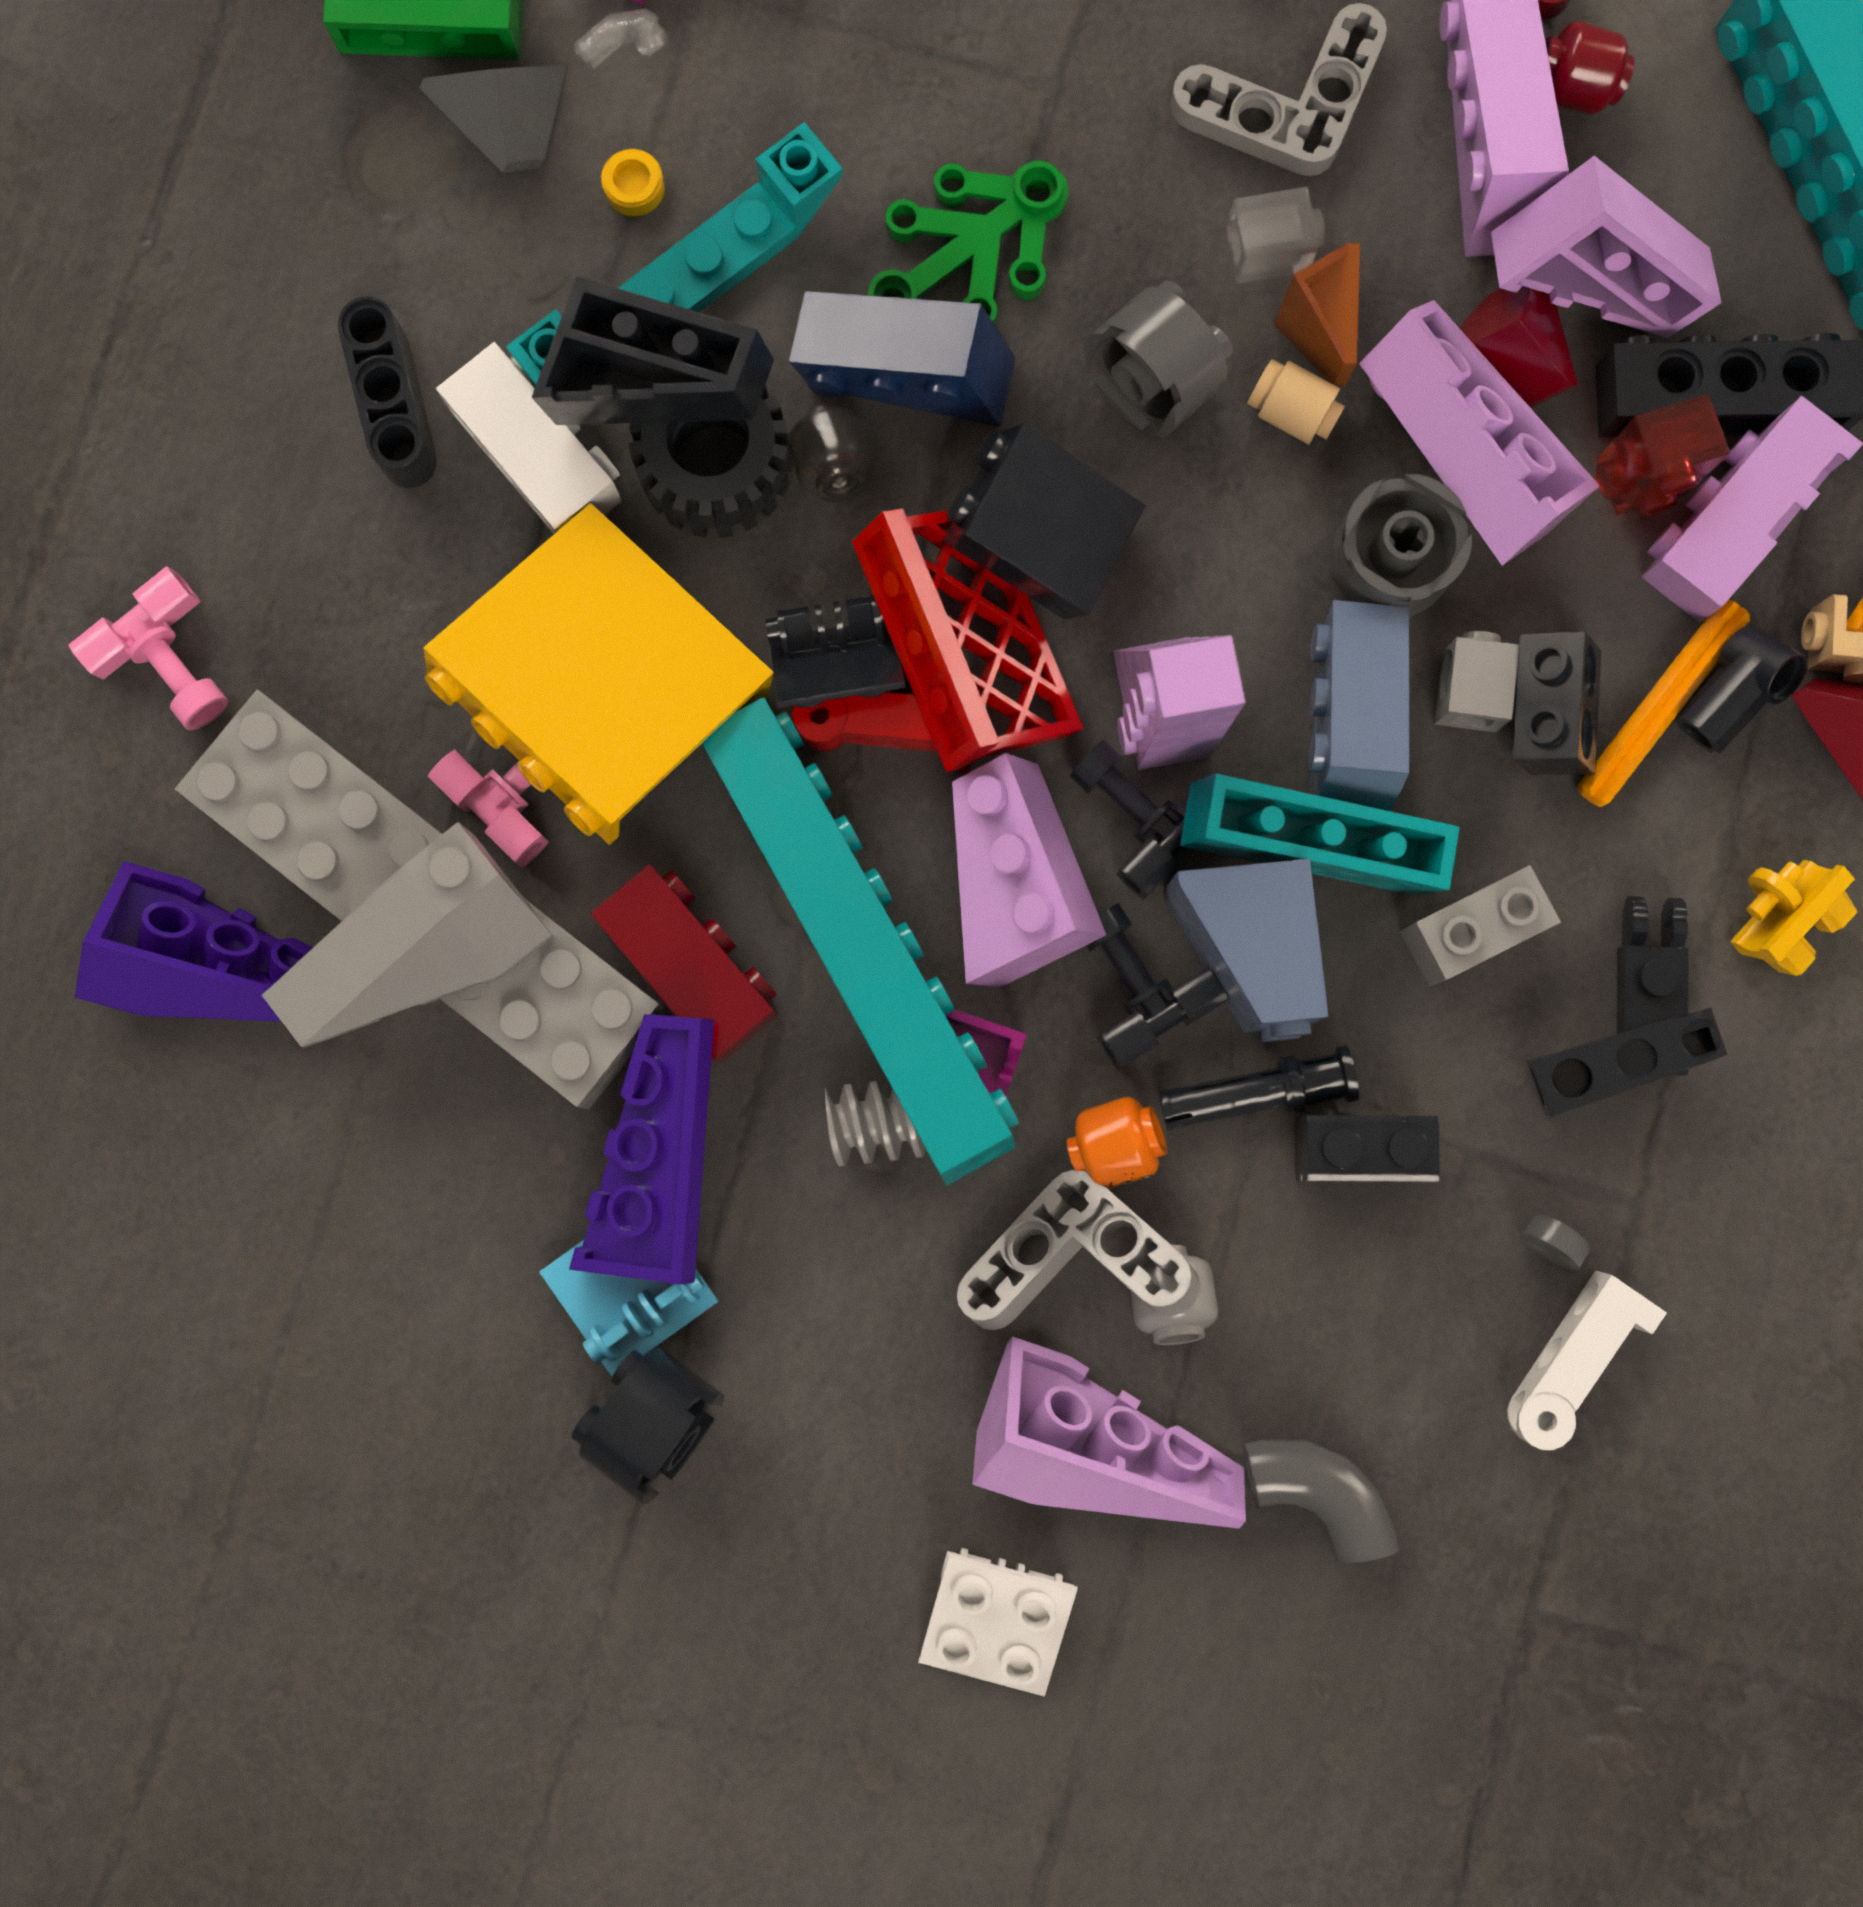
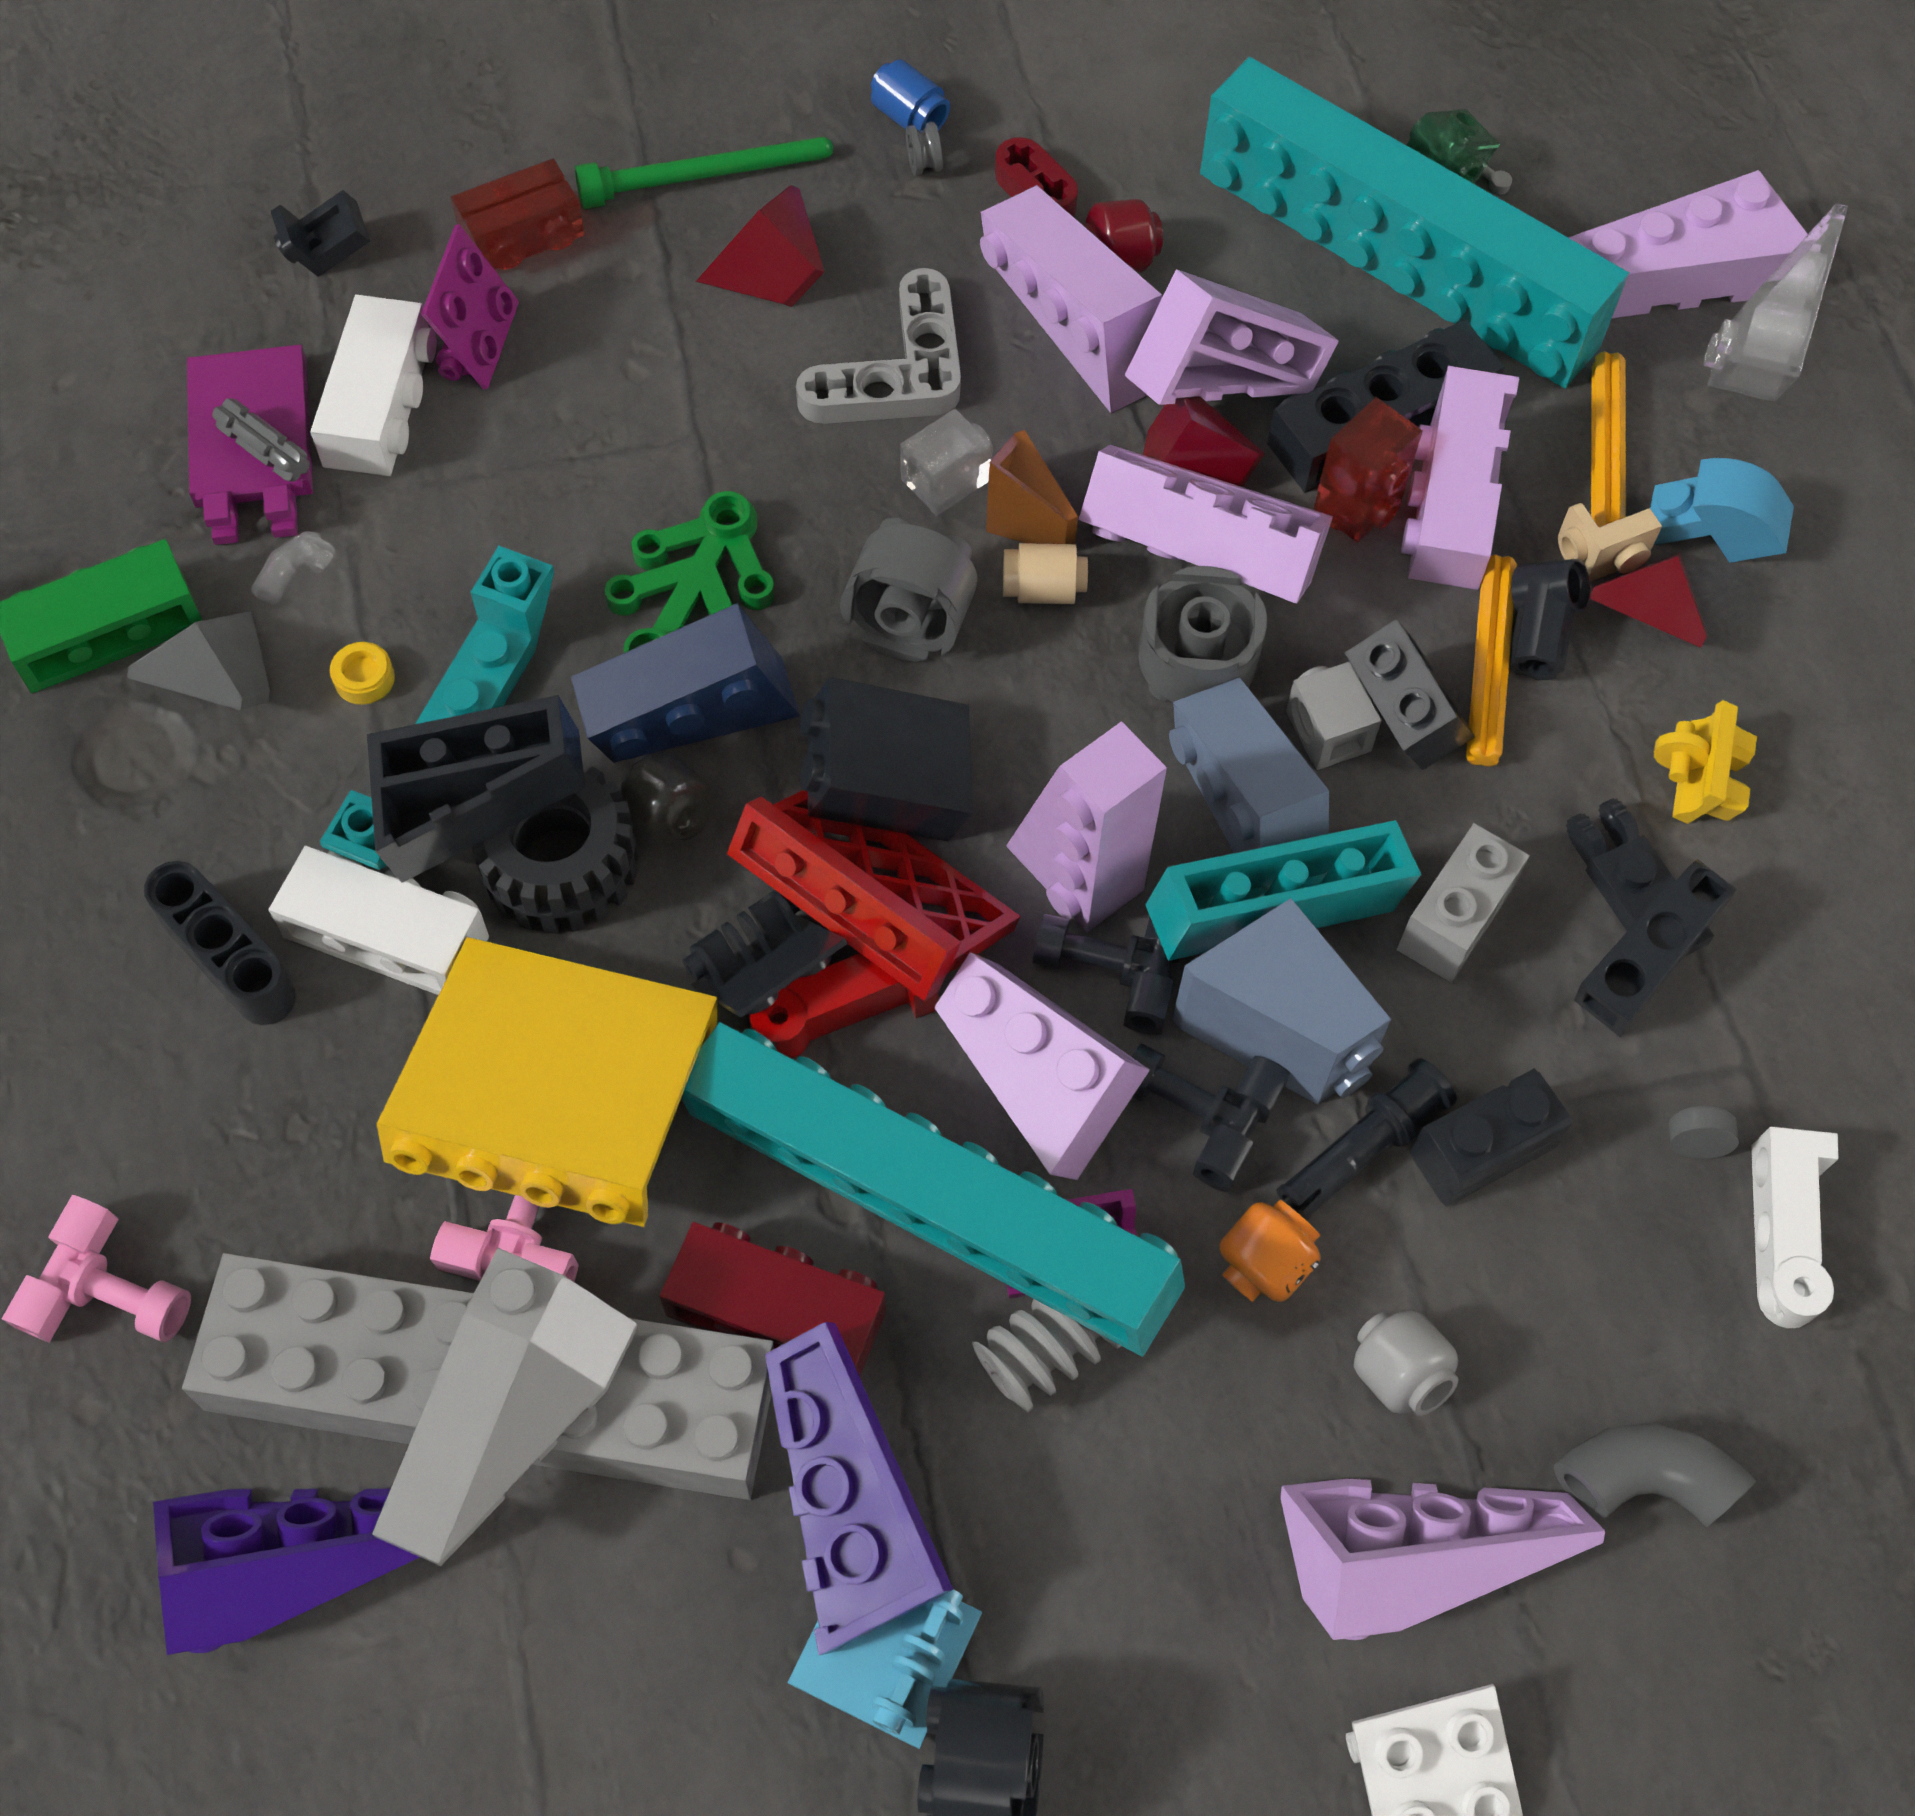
camera: 30 degrees left, 20 degrees down
light grey beam [957,1170,1200,1330] -> none

